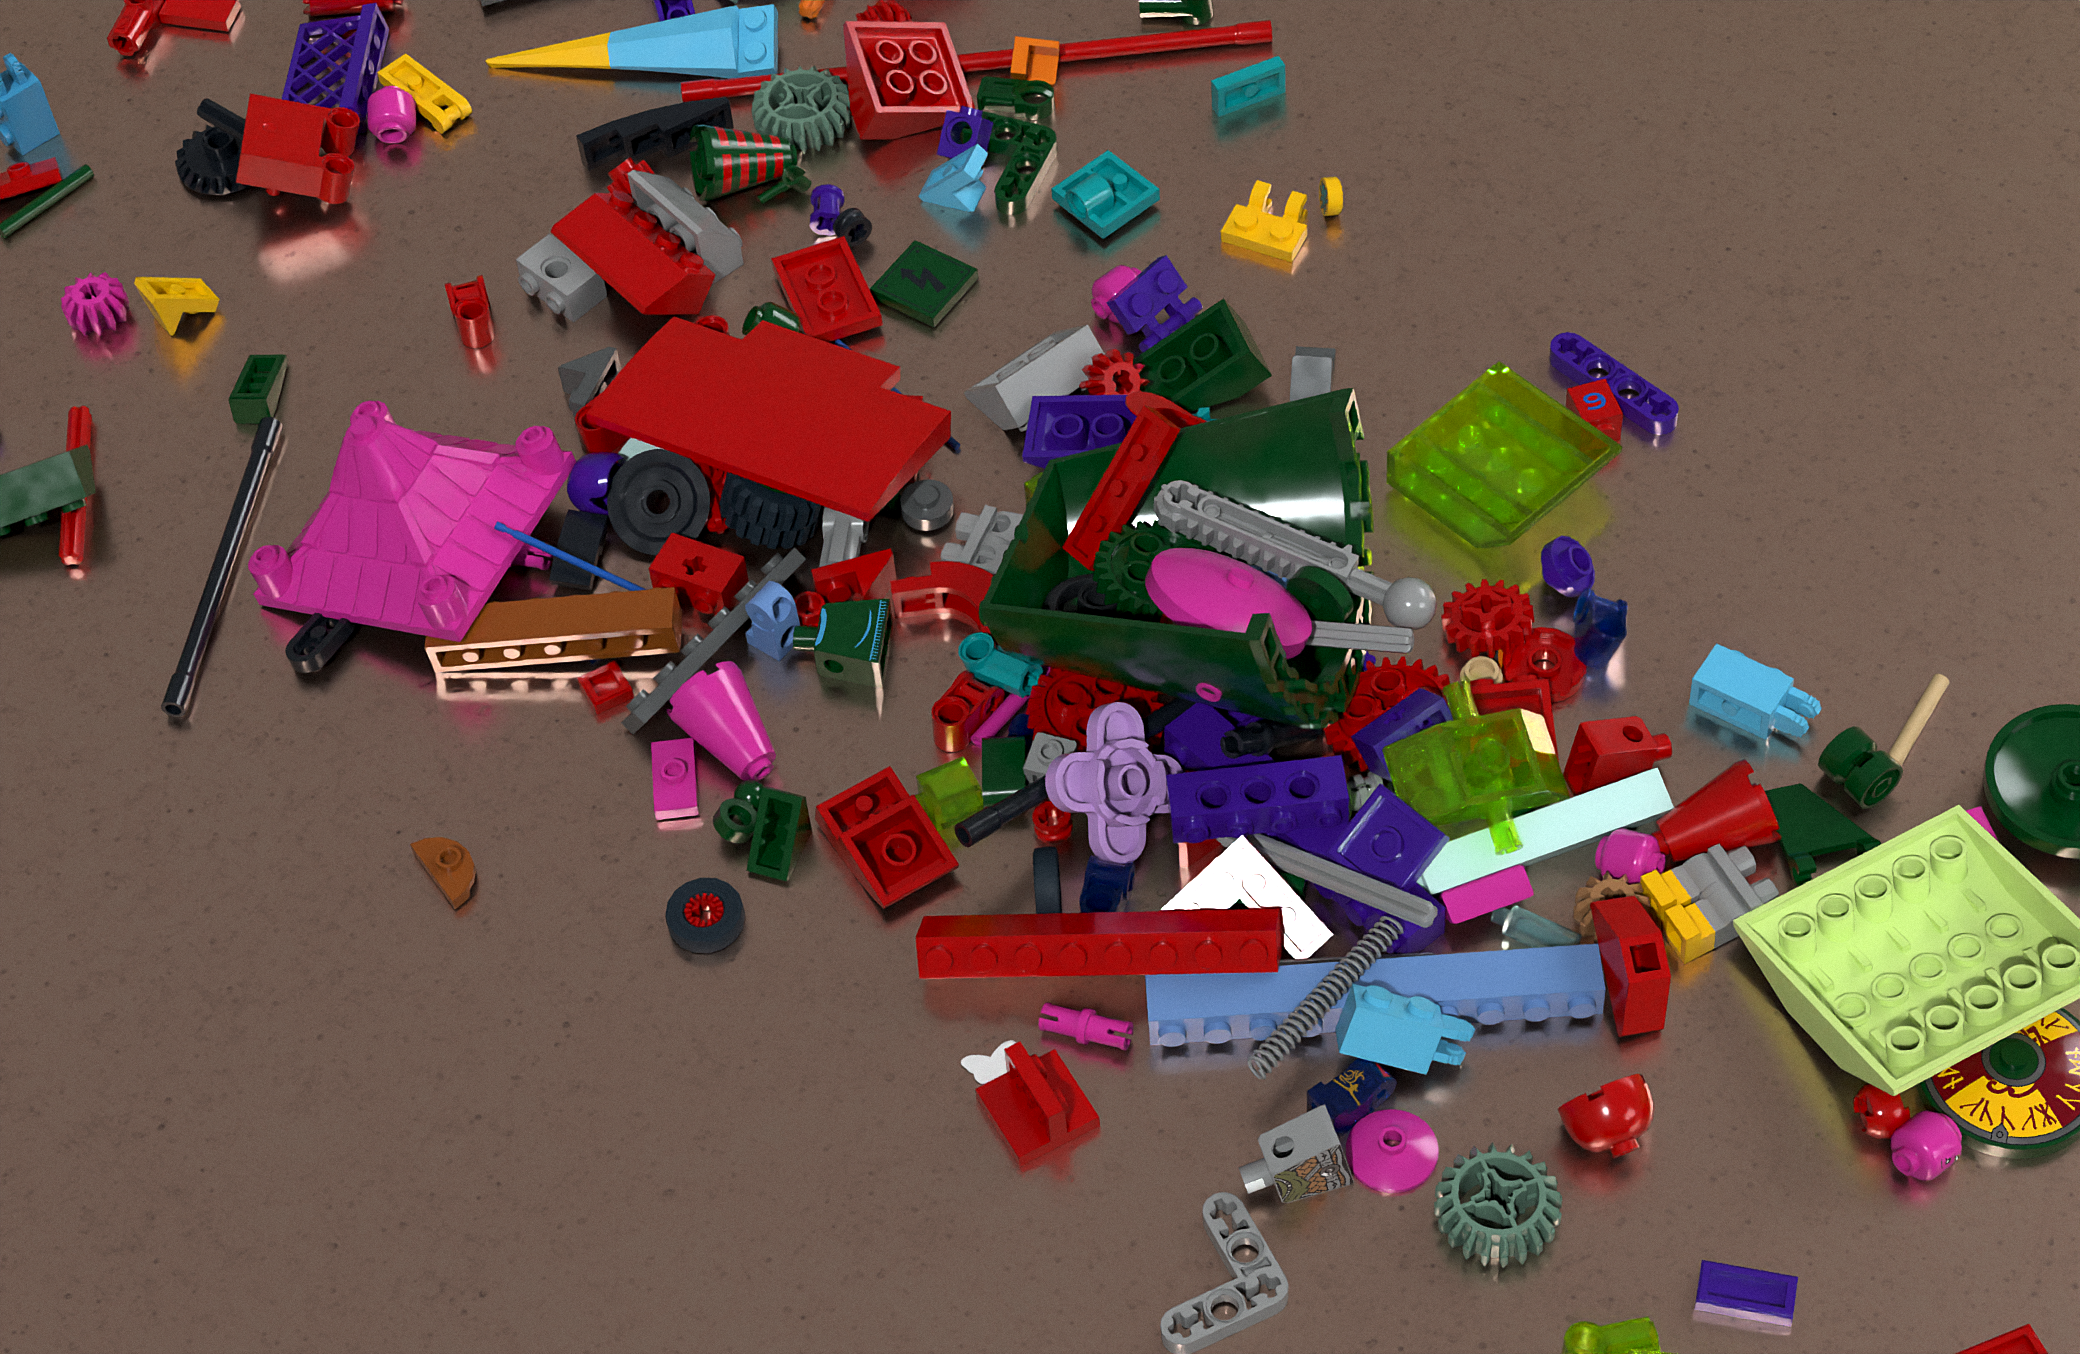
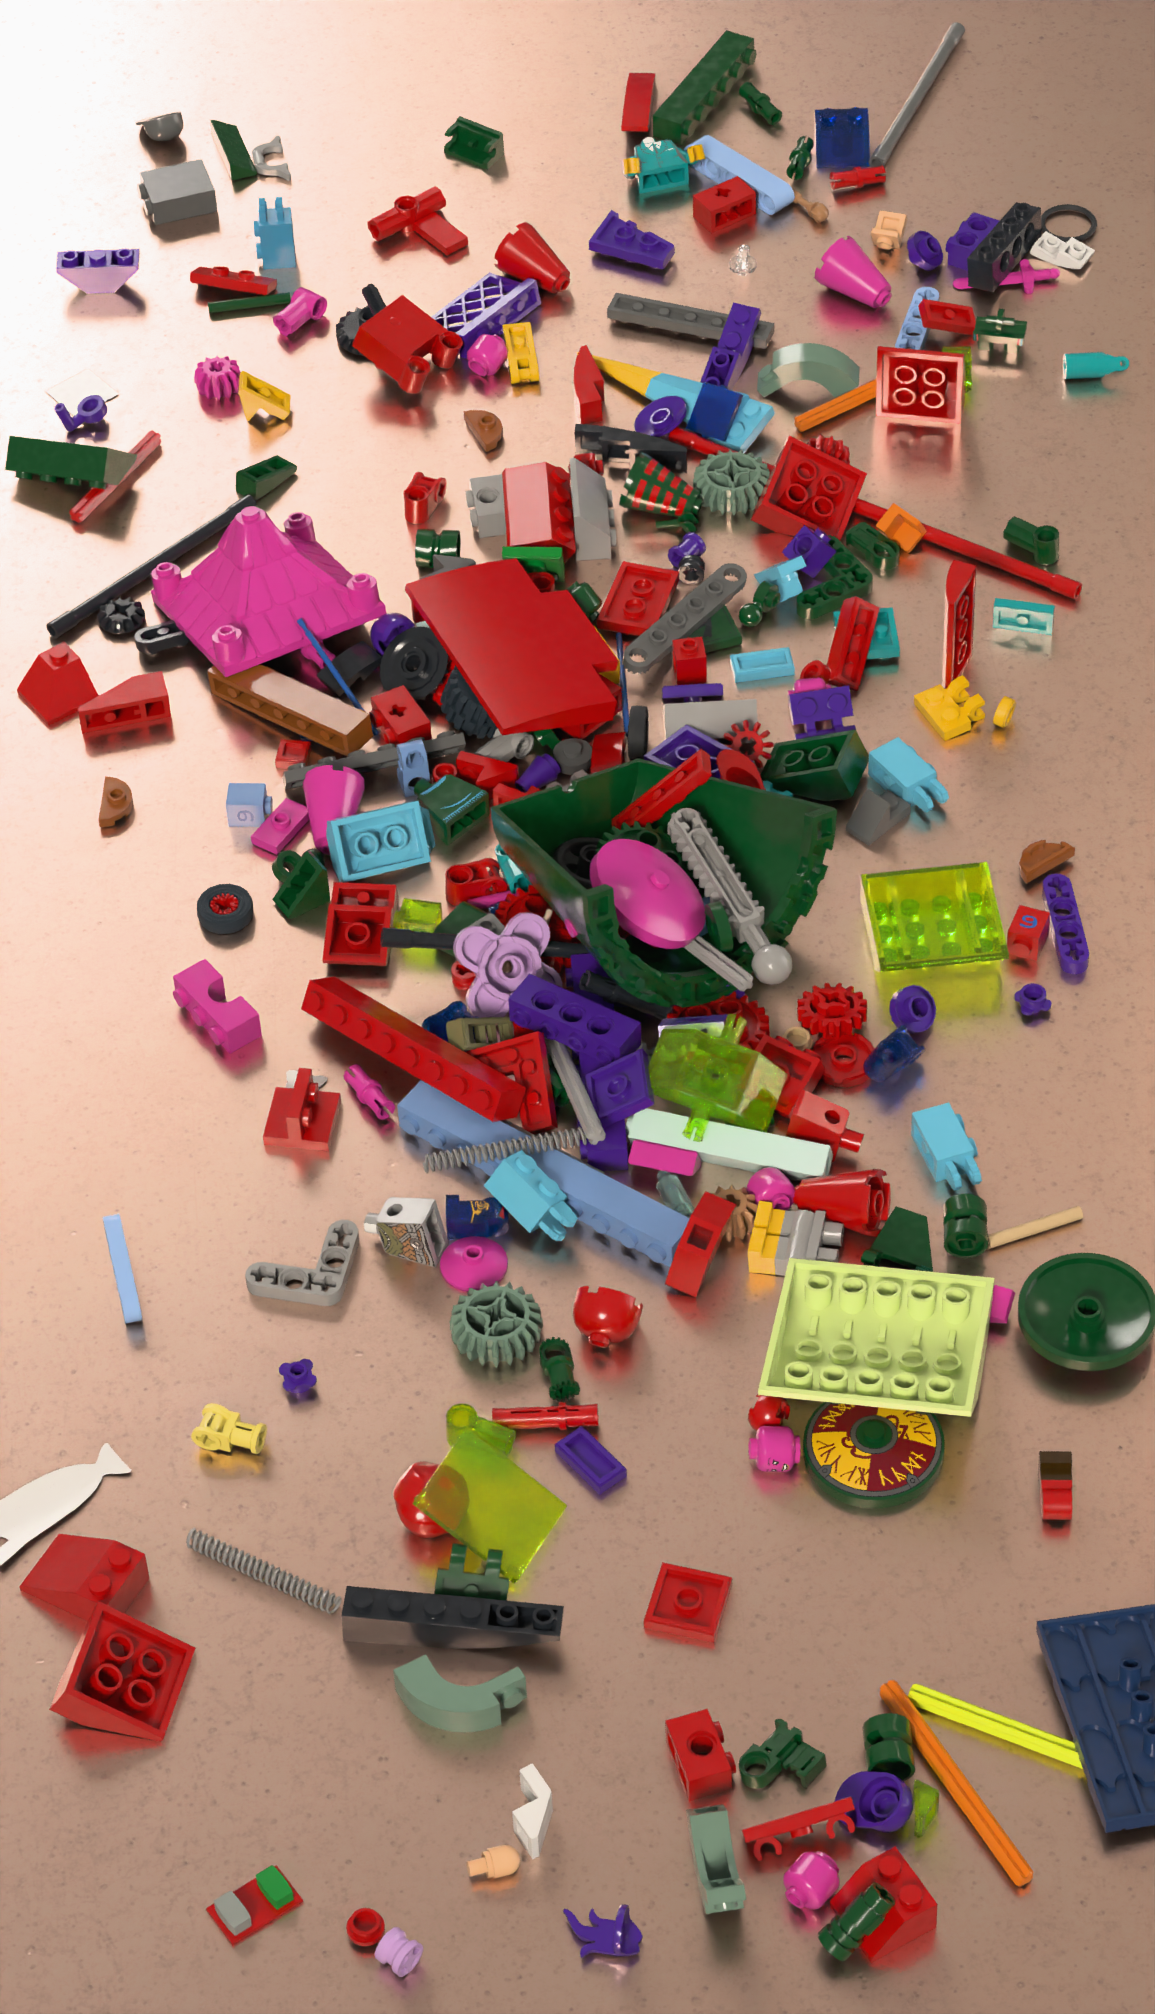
camera: 35 degrees right, 5 degrees down
black bush [1033,847,1062,914] -> none
none -> red slope [17,642,99,726]
none -> red slope [78,671,171,734]
none -> black gear [97,596,145,634]
none -> dark pink arch [173,959,262,1054]
none -> medium blue brick [226,783,273,827]
none -> dark pink piece [273,287,327,336]
none -> medium azure slope [326,801,436,882]
none -> dark green wheel [415,529,461,568]
none -> olive slope [446,1017,514,1052]
none -> dark orange plate [463,410,503,452]
none -> red pin [492,1402,599,1431]
none -> green tile [502,546,565,582]
none -> dark purple cone [515,753,561,793]
none -> dark green connector [539,1337,580,1402]
none -> red slope [574,345,605,424]
none -> red slope [591,732,627,774]
none -> dark grey plate [622,563,747,675]
none -> black tyre [628,706,649,760]
none -> dark purple dish [634,396,687,437]
none -> dark purple plate [662,683,724,703]
none -> red brick [672,637,707,685]
none -> clear blue piece [686,382,744,442]
none -> medium azure tile [730,647,795,683]
none -> dark green plate [739,581,780,627]
none -> red tile [800,660,830,684]
none -> red slope [826,596,880,691]
none -> medium azure hinge [868,737,949,812]
none -> red slope [942,560,976,689]
none -> dark purple plate [1014,983,1052,1015]
none -> dark orange plate [1019,840,1075,884]

